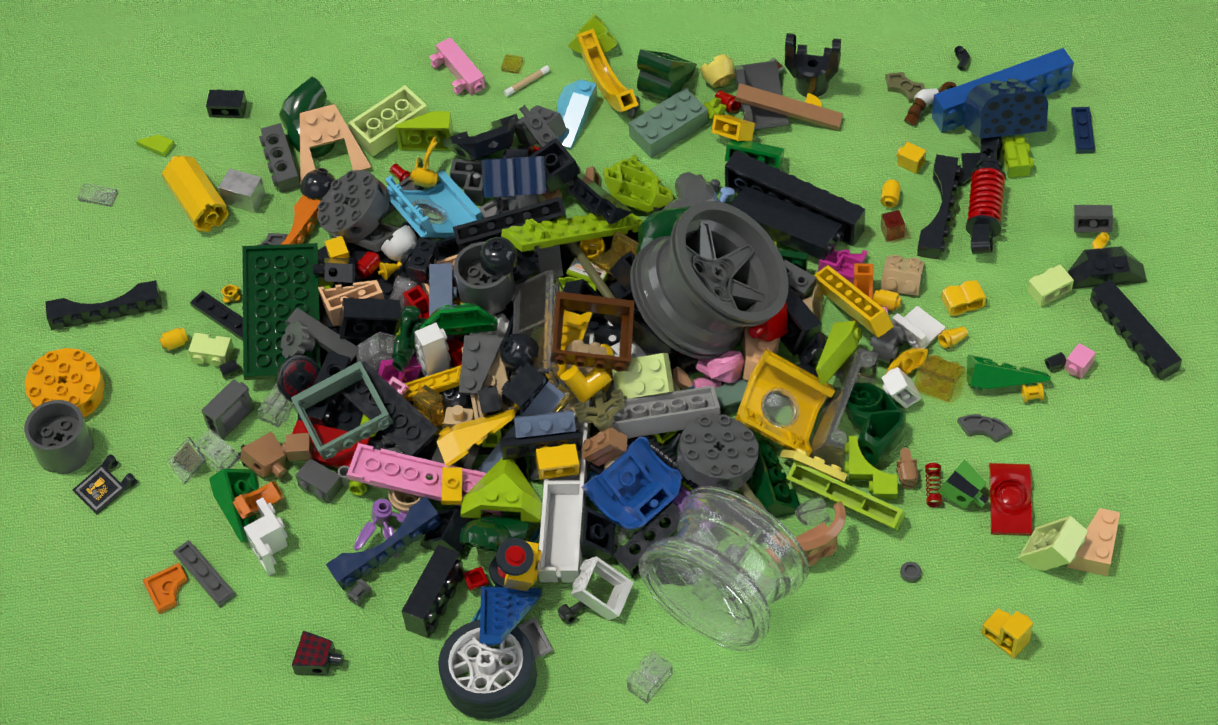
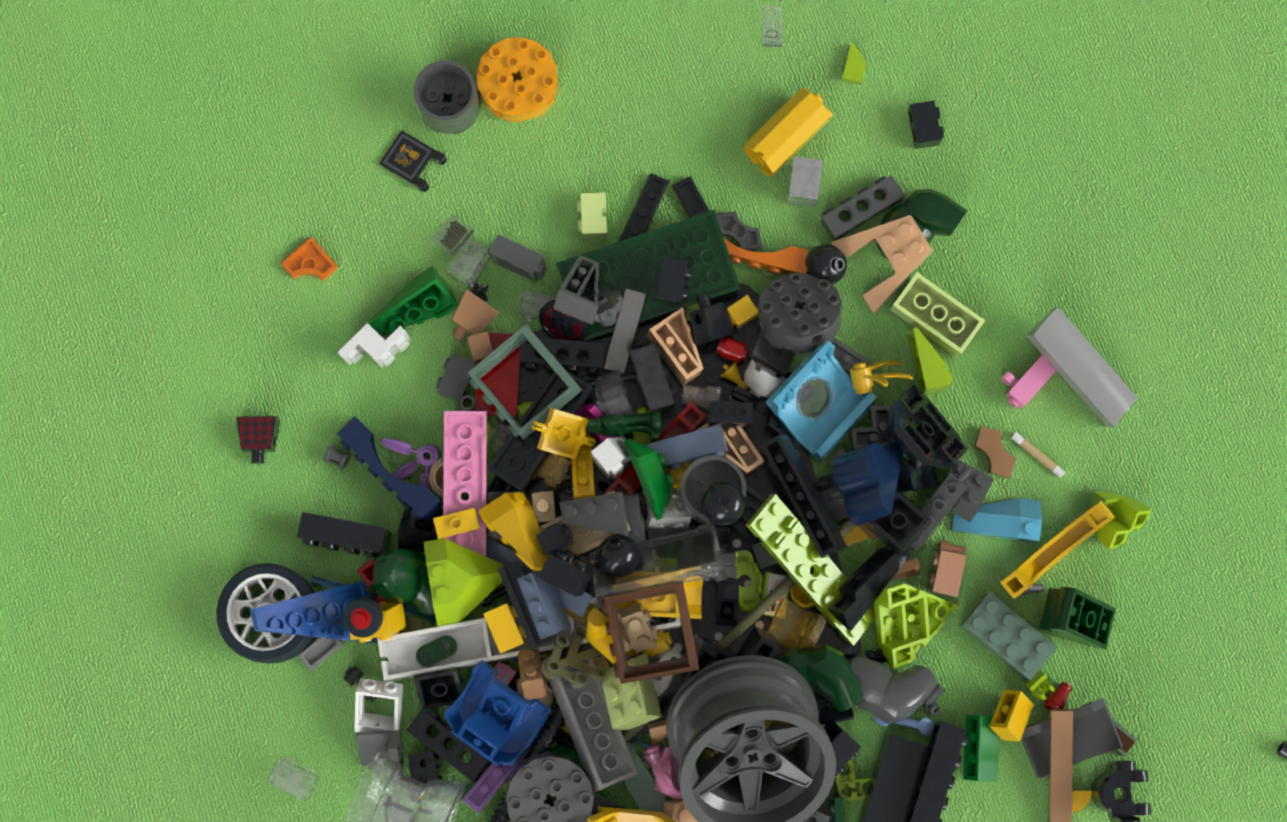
camera: 75 degrees right, 25 degrees up
black arch [45,280,162,330] -> none
yellow brick [159,328,189,351] -> none
dark grey tile [173,540,236,608] -> none
black hinge [219,360,240,378] -> none
yellow plate [221,284,241,303] -> none
orange arch [233,481,285,519] -> none
red pin [389,163,411,182] -> none
clear yellow tile [501,54,523,74] -> none
light yellow cone [700,54,735,88] -> none
none -> dark grey bracket [356,730,404,780]
none -> dark green plate [416,636,458,667]
none -> yellow plate [531,408,595,459]
none -> dark grey wedge [553,255,599,325]
none -> black brick [656,257,692,304]
none -> black tile [672,176,710,218]
none -> nougat hinge [928,540,967,597]
none -> medium nougat tile [975,426,1016,479]
none -> light grey arch [1026,307,1138,428]

